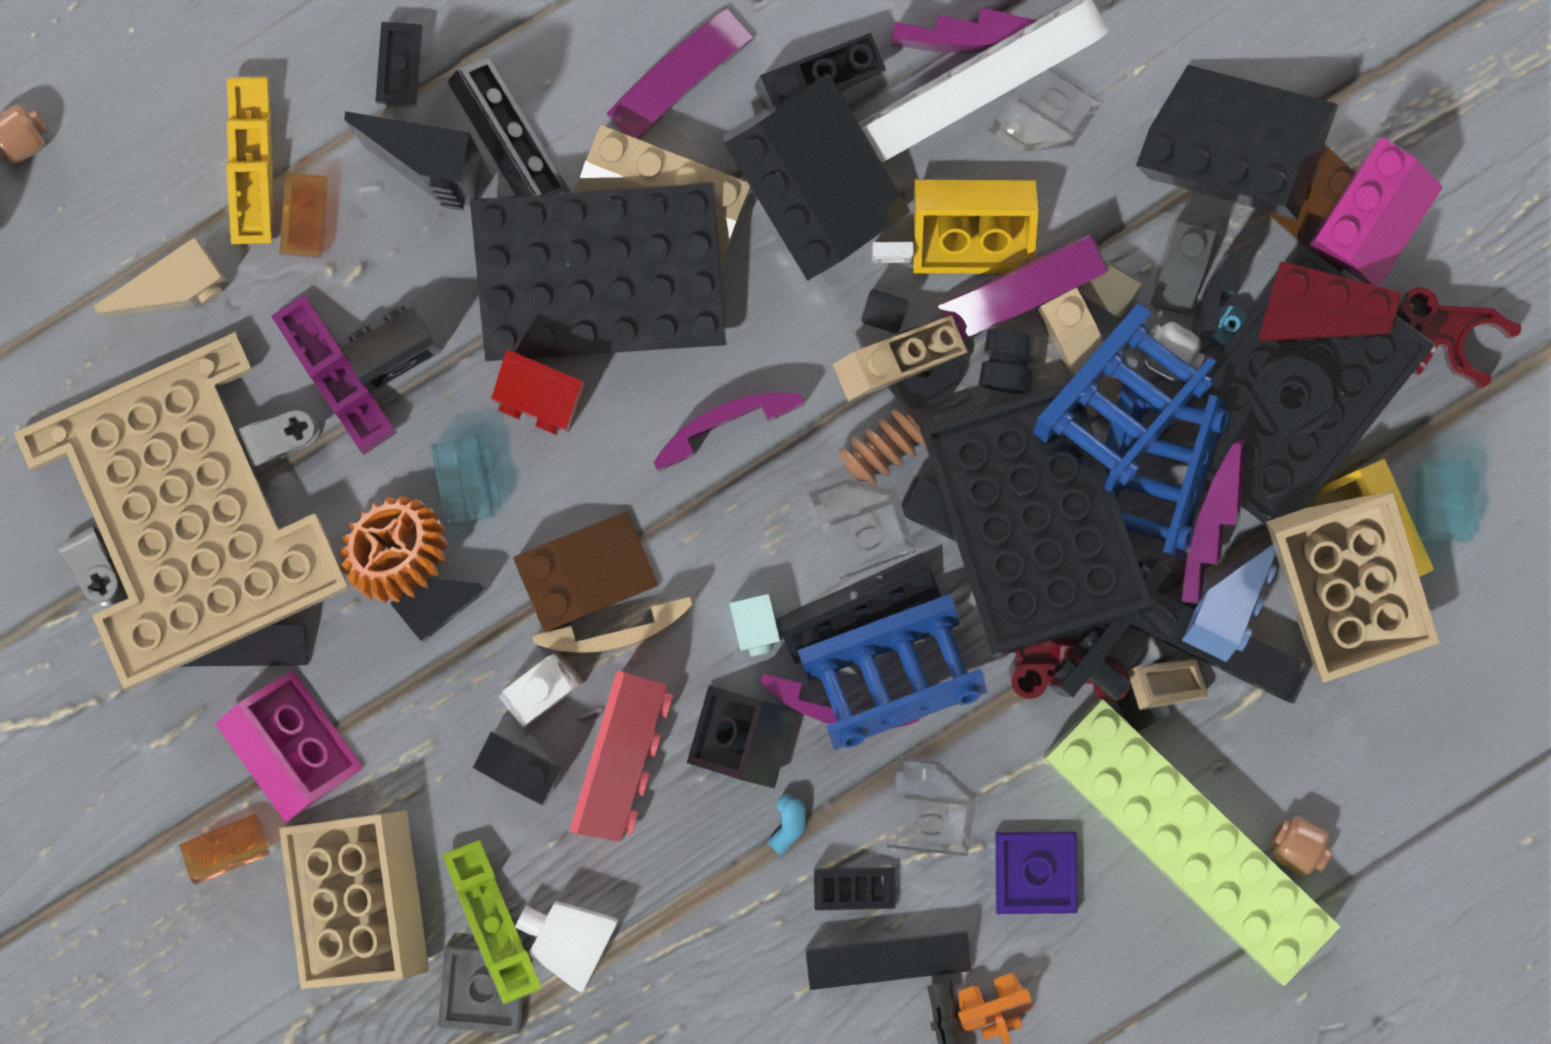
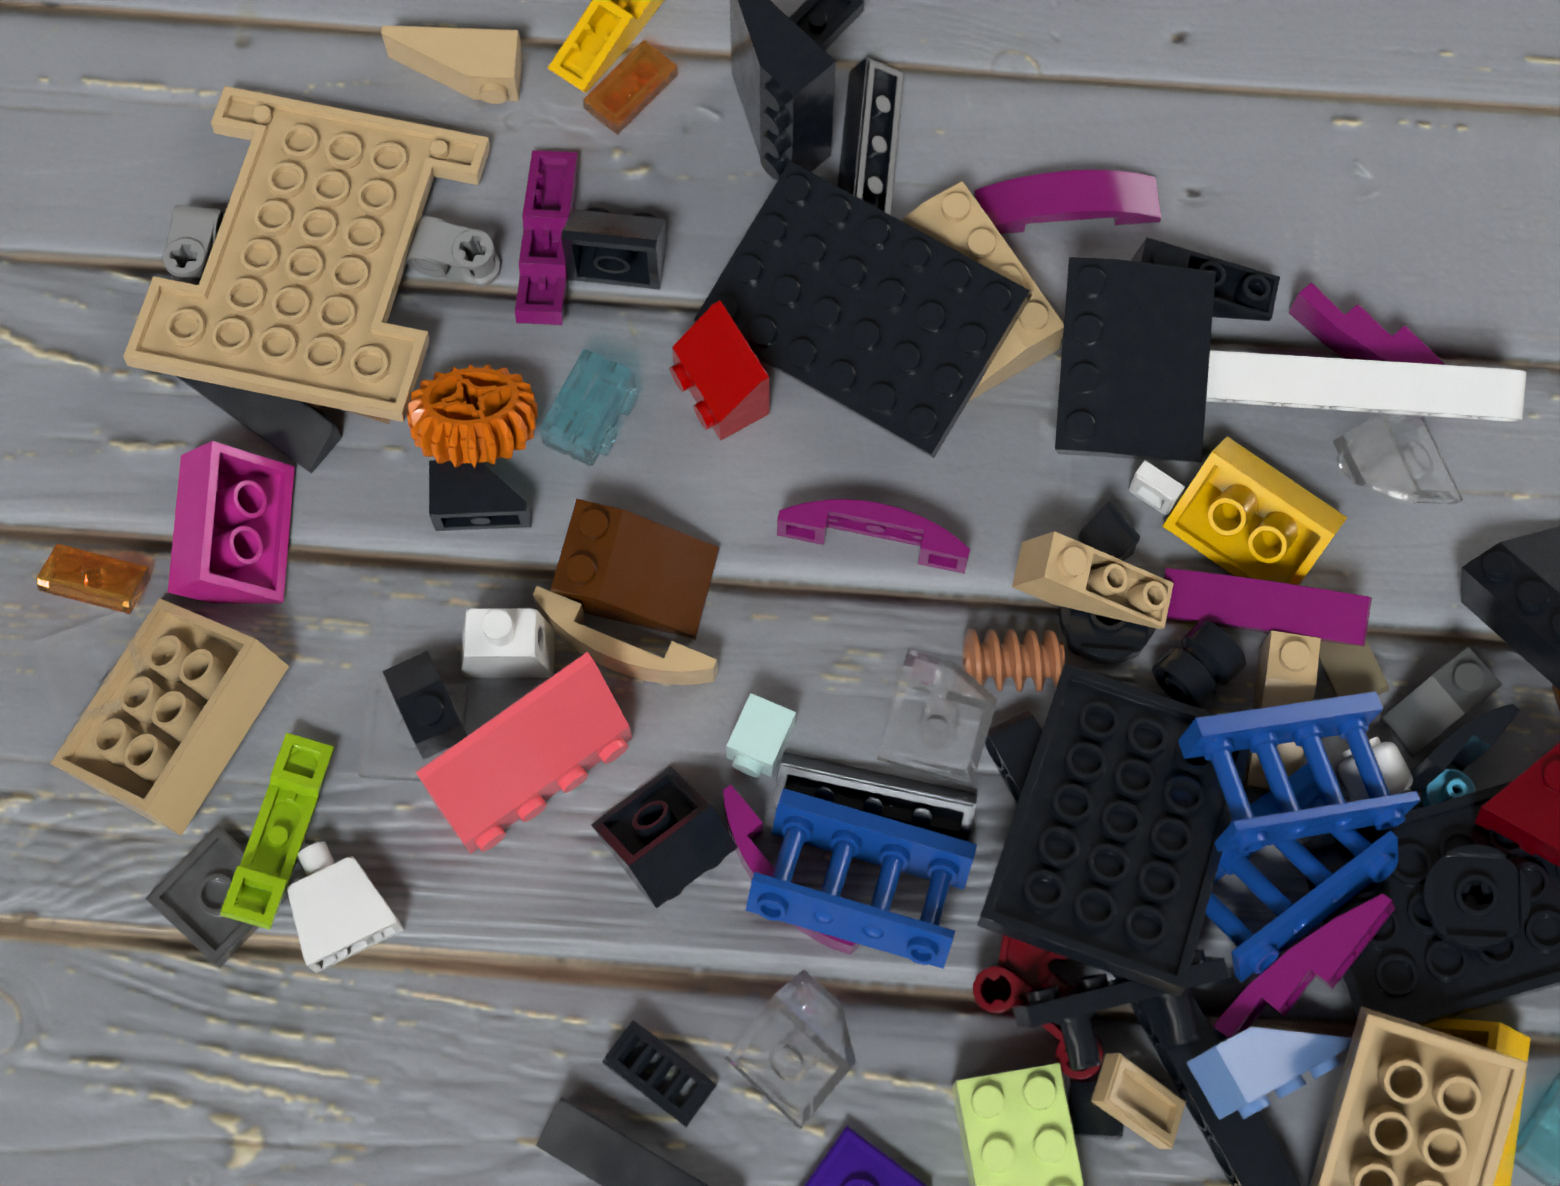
camera: 40 degrees right, 15 degrees down
medium azure arm [767,794,806,856] -> none

